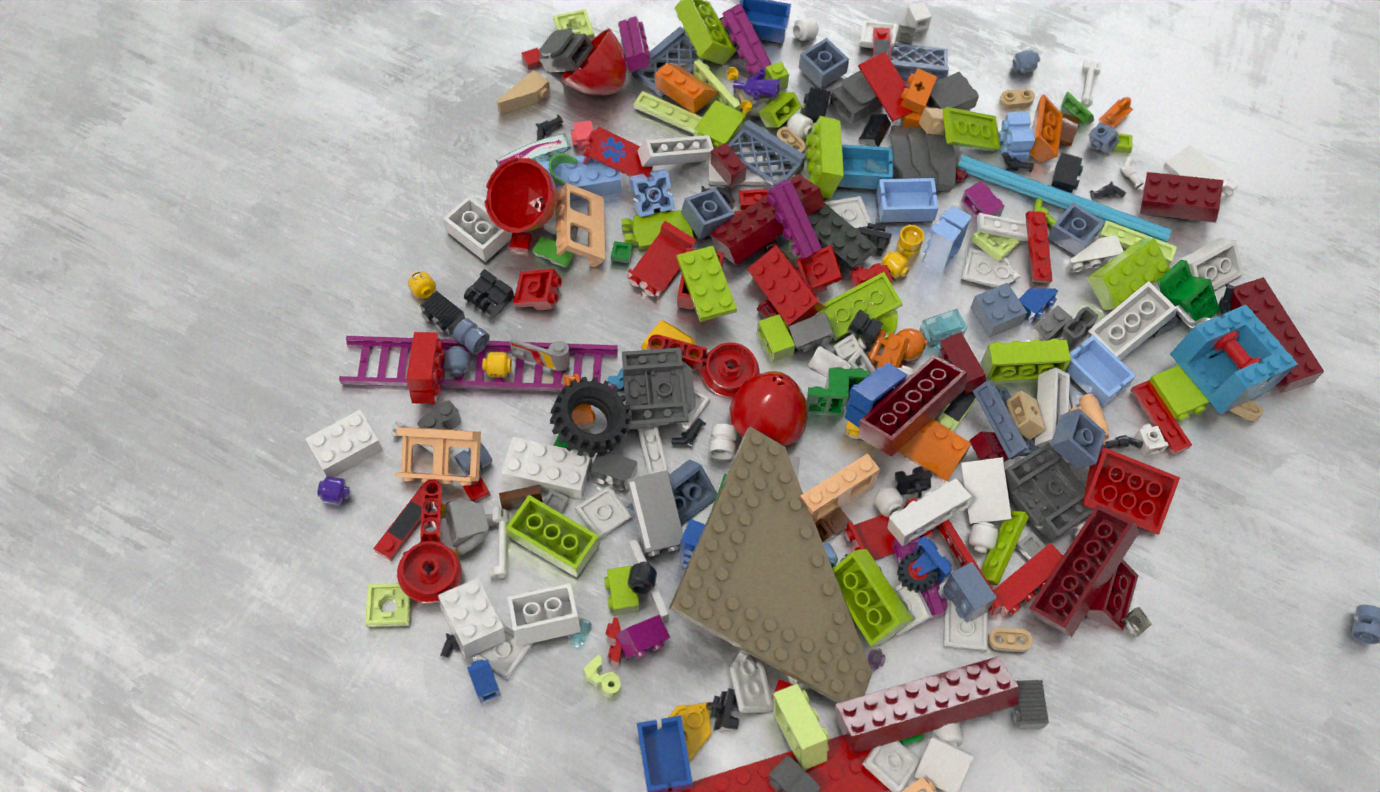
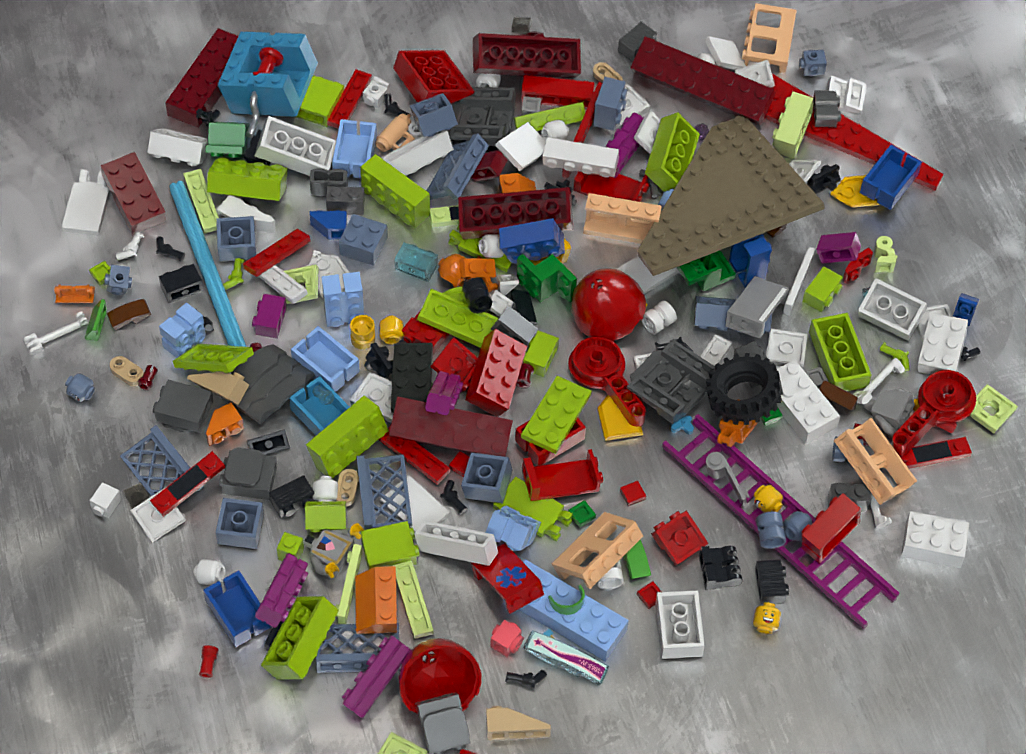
camera: 135 degrees left, 5 degrees down
dark purple head [317,477,350,505] -> none
red piece [484,157,558,233] -> none
black head [627,562,657,595] -> none
dark red brick [710,143,747,188] -> none
dark purple piece [733,68,780,101] -> none
red piece [858,52,913,122] -> none
white head [874,487,905,517] -> none
plate [897,536,953,593] -> none
orange brick [900,68,937,114] -> none
dark red brick [939,332,987,394] -> none
tan brick [1006,390,1046,440] -> none
orange slope [1029,94,1063,163] -> none
none -> dark red pin [138,365,158,390]
none -> red tile [620,480,647,506]
none -> lime piece [880,342,910,372]

